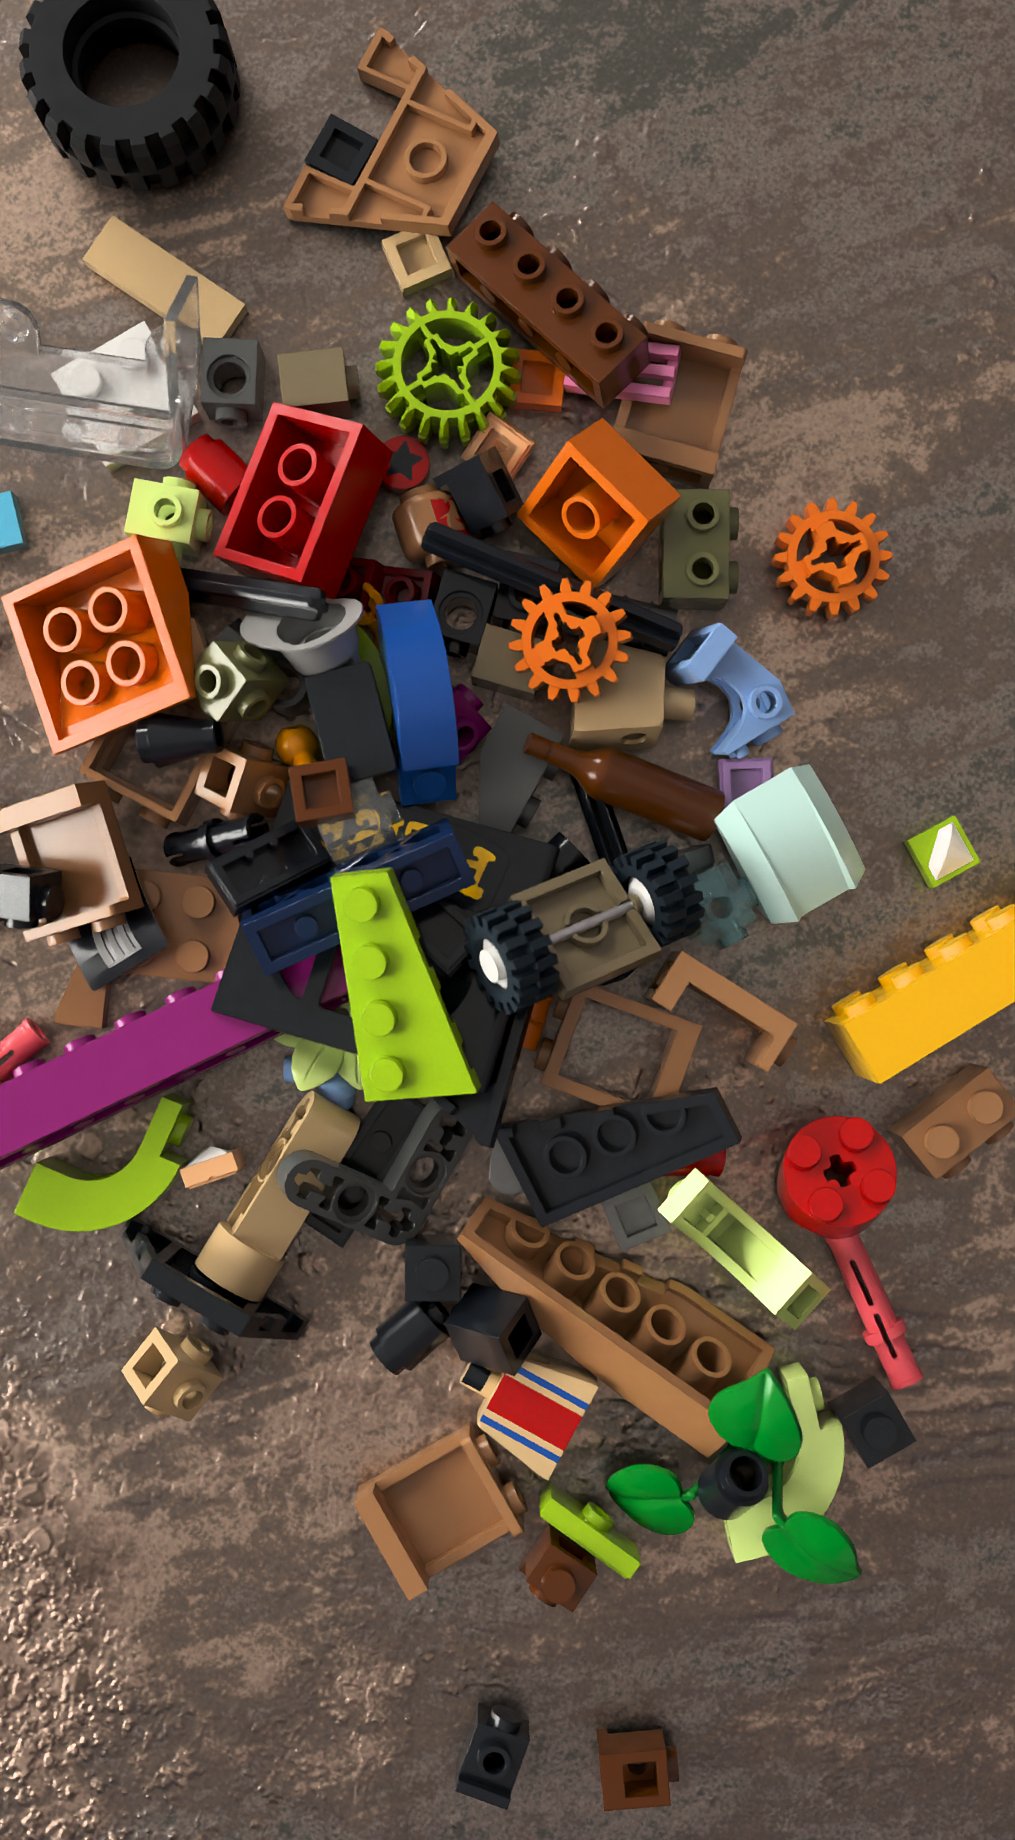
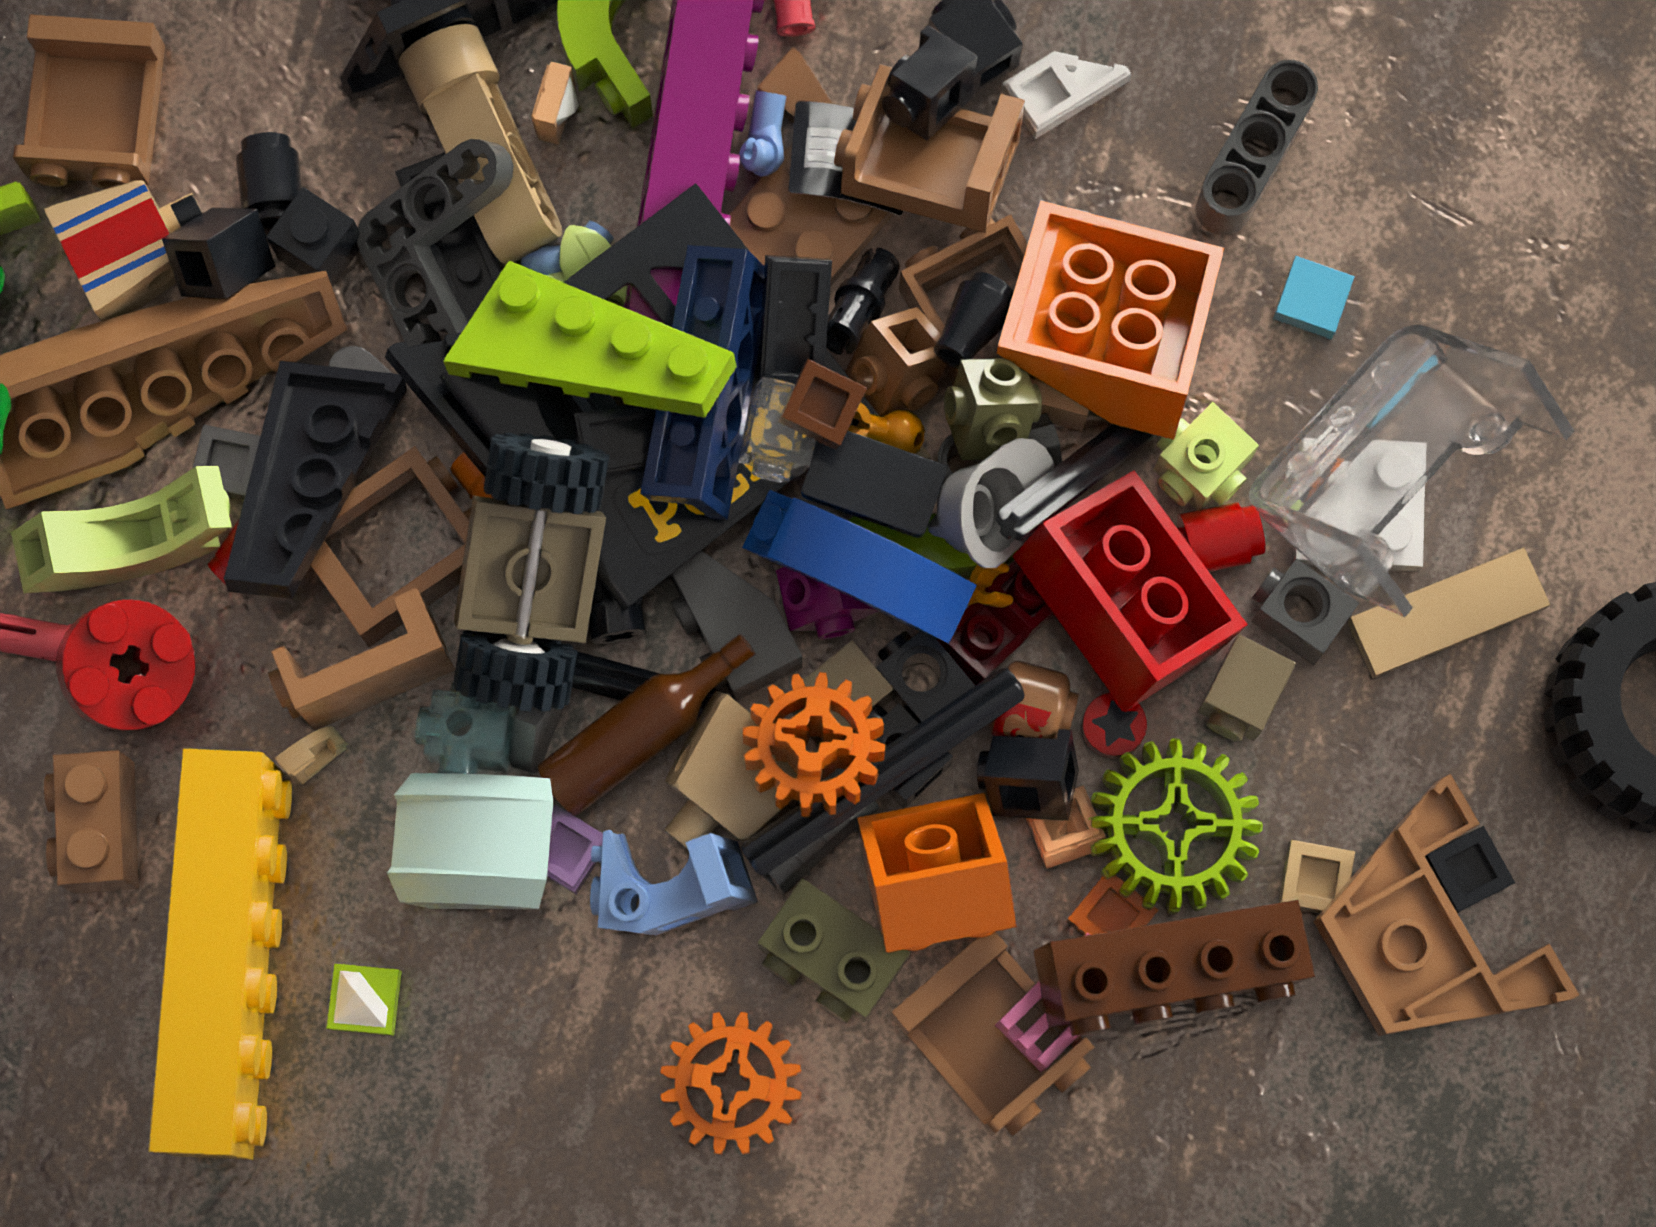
camera: 125 degrees right, 10 degrees down
none -> tan tile [275,726,348,785]
none -> light blue arm [740,91,786,176]

